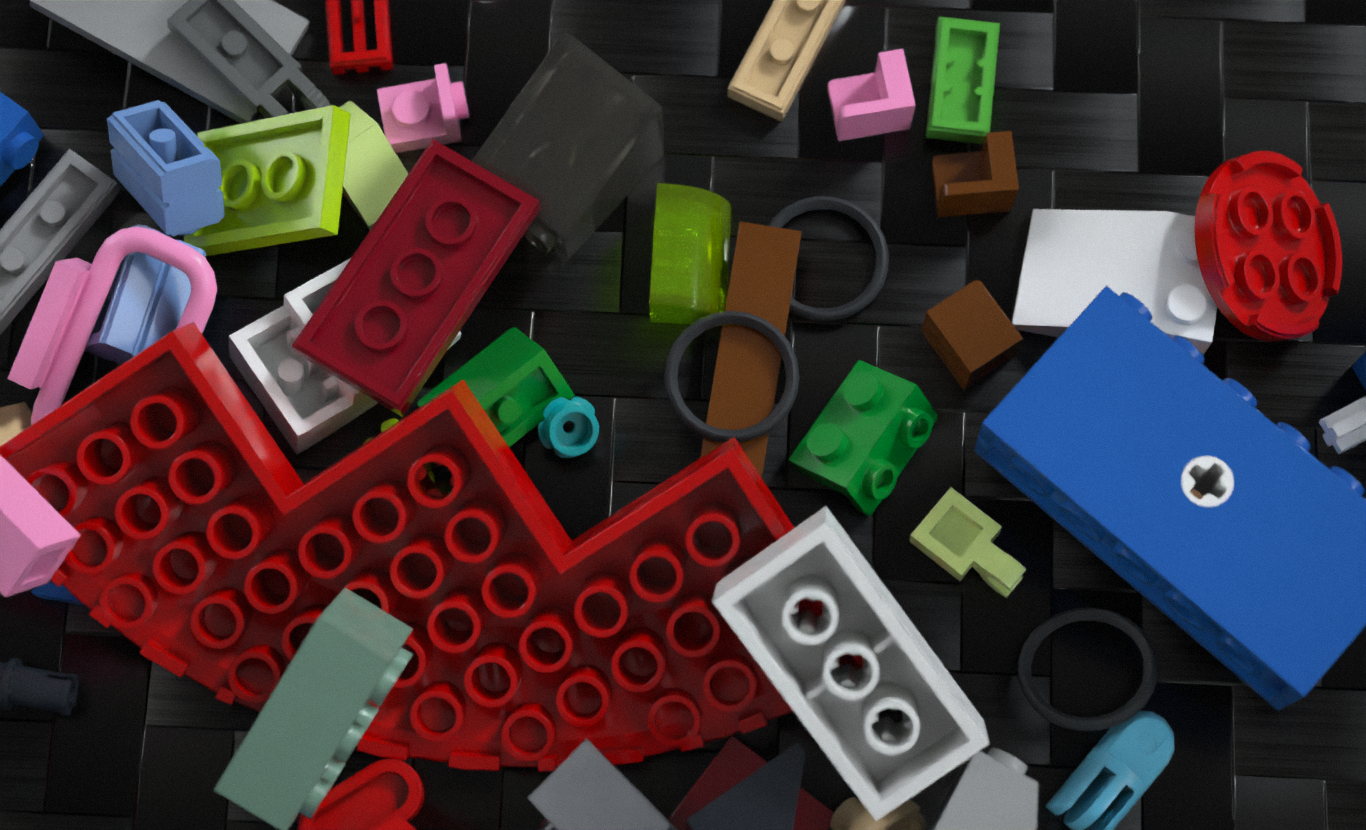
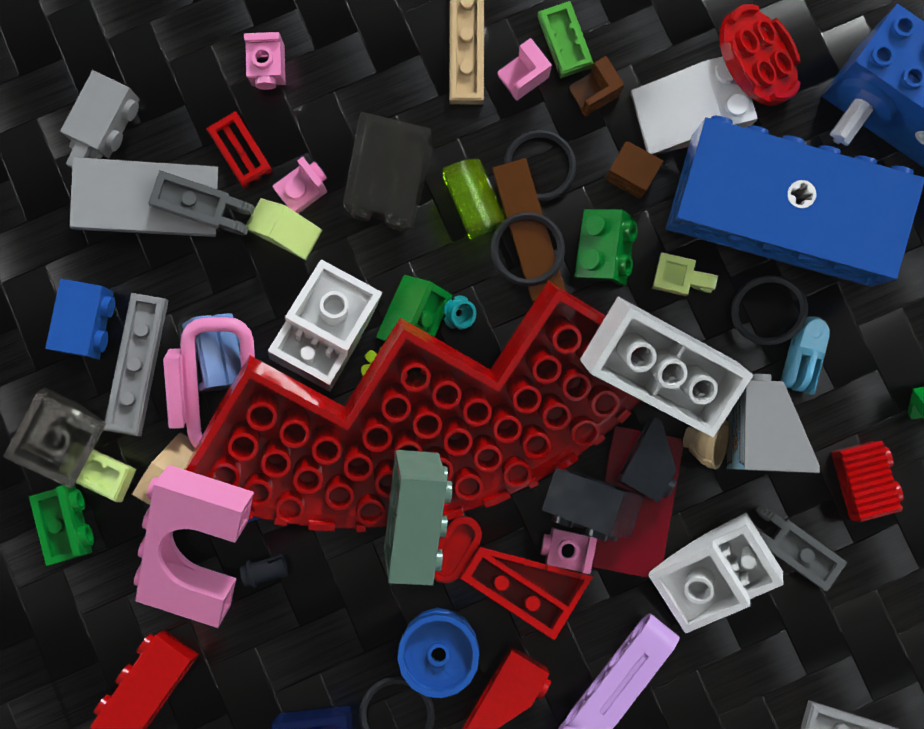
camera: 25 degrees left, 10 degrees up
medium blue brick [107,100,225,236] -> none
lime plate [184,105,351,256] -> none
dark red tile [292,139,541,417] -> none

